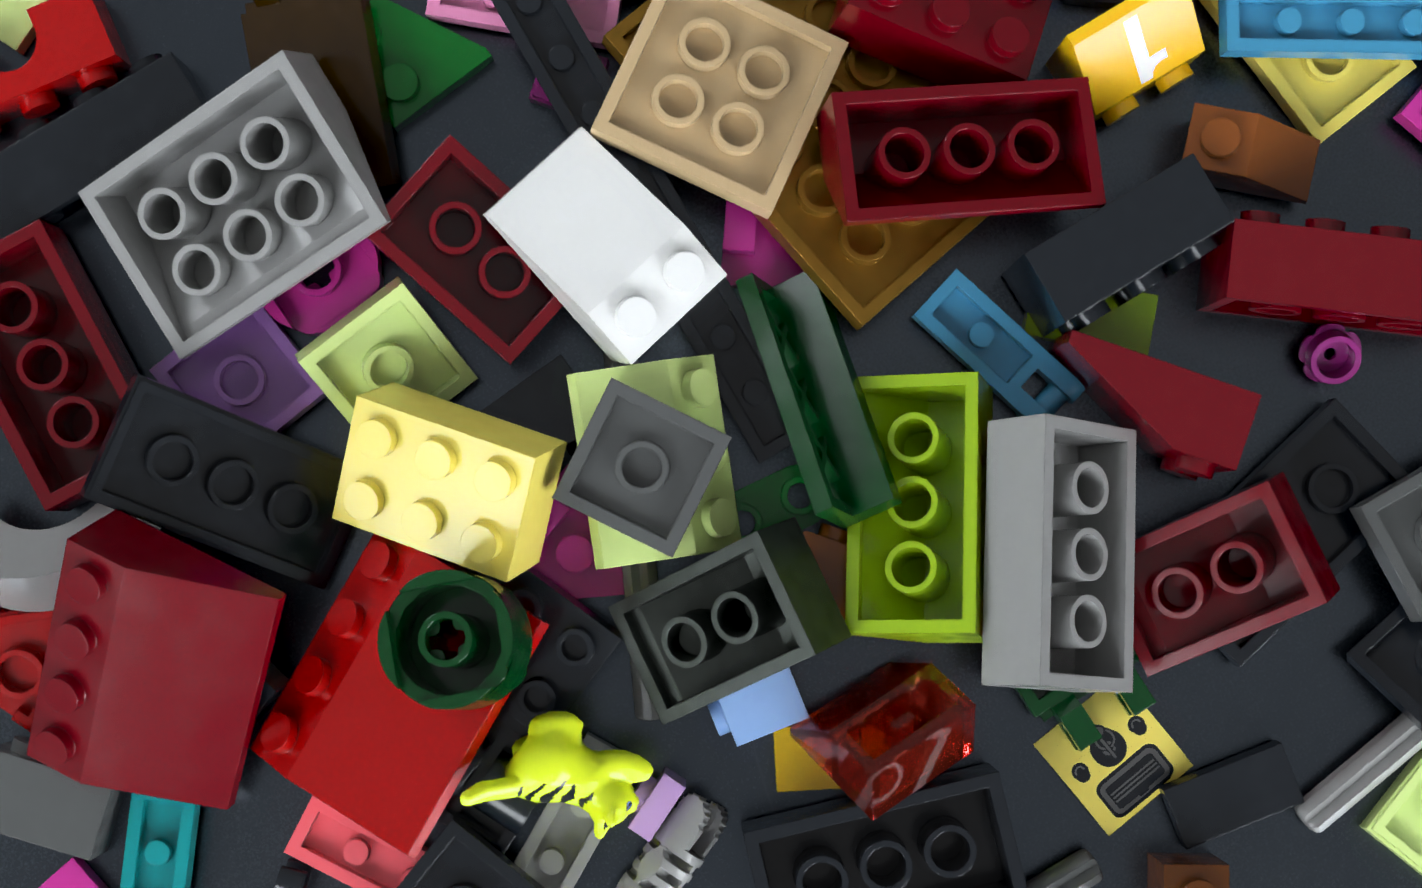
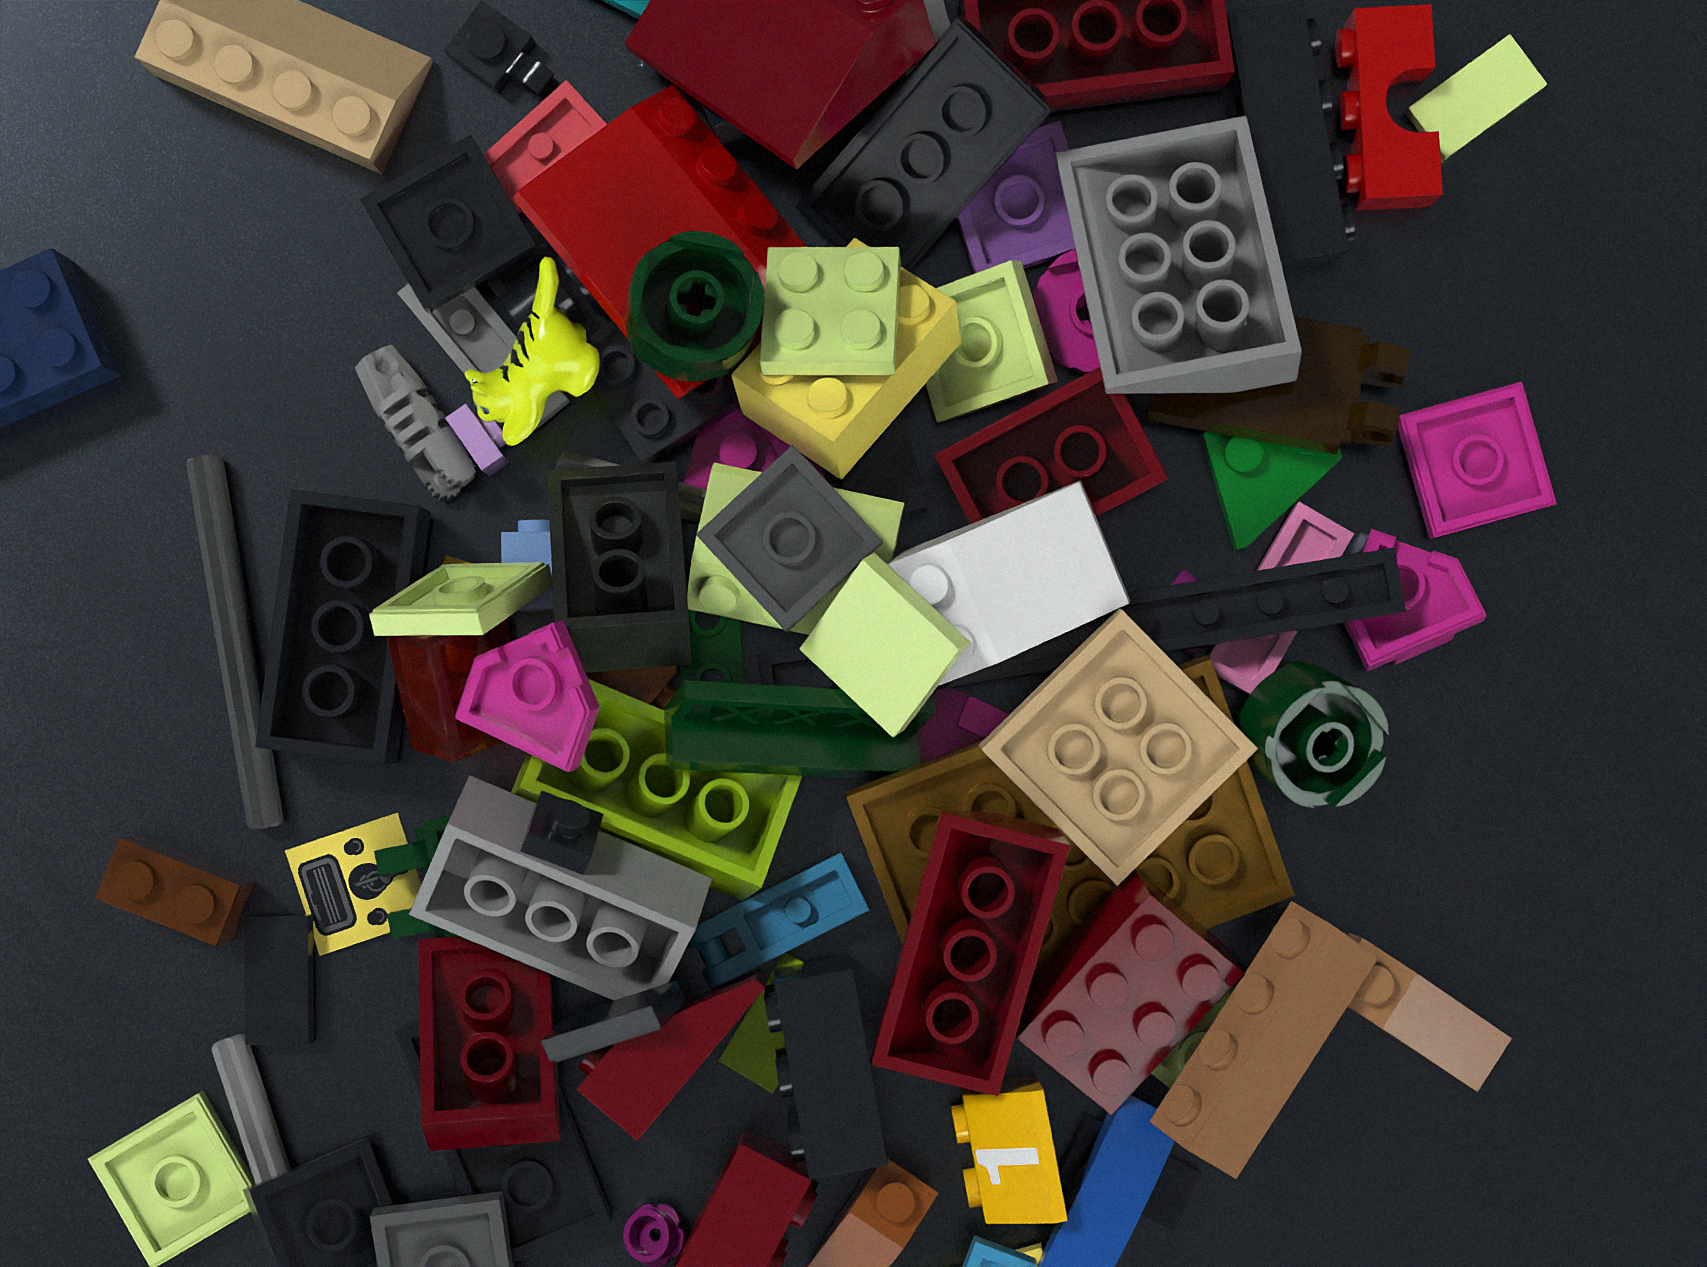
camera: 115 degrees right, 0 degrees up
none -> yellowish green tile [369,562,553,636]
none -> dark pink plate [455,620,600,772]
none -> black plate [520,790,604,875]
none -> black tile [541,980,686,1063]
none -> yellowish green plate [760,247,901,375]
none -> yellowish green tile [800,553,971,738]

